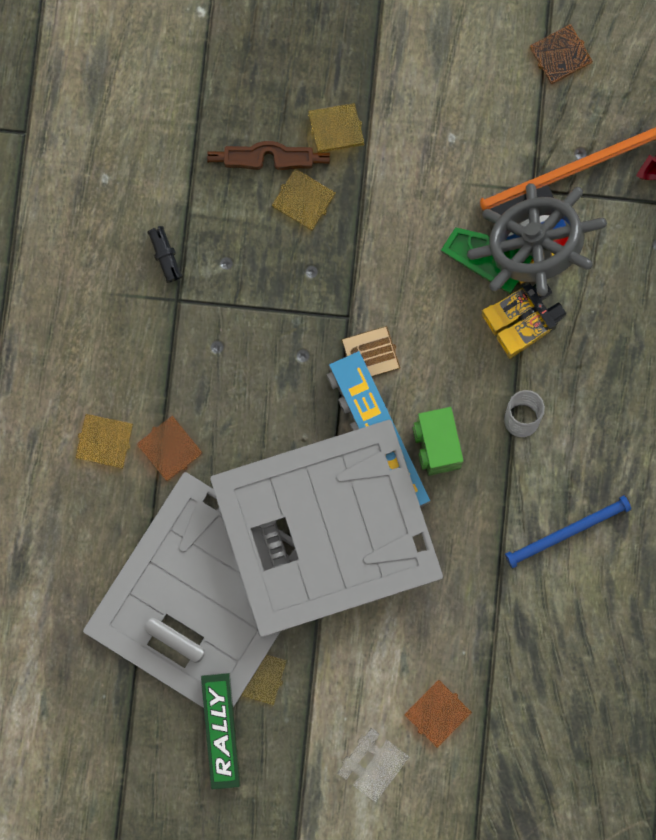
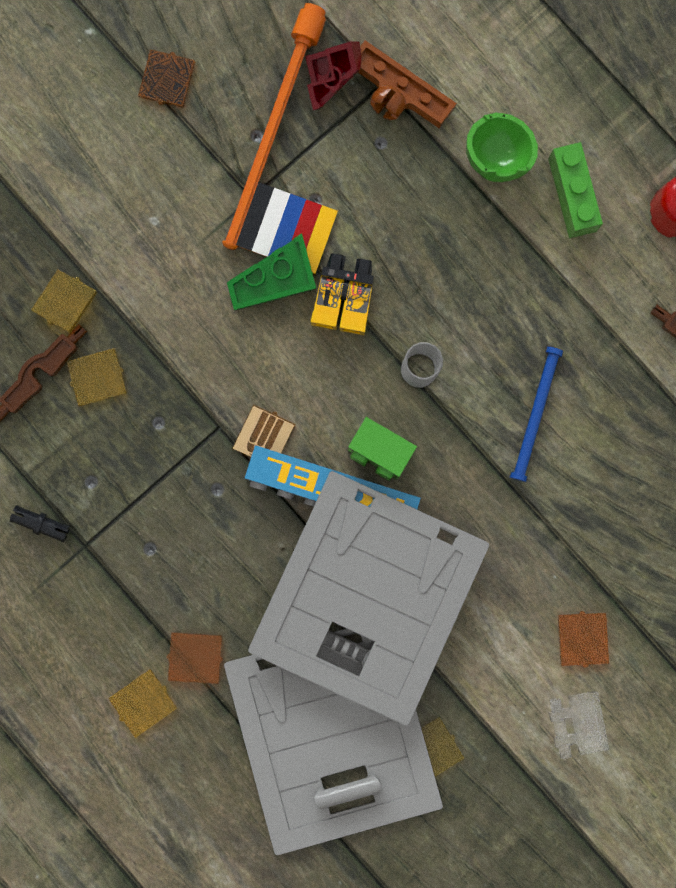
camera: 45 degrees left, 5 degrees up
tile [201,673,241,790] -> none
dark grey piece [467,183,607,296] -> none

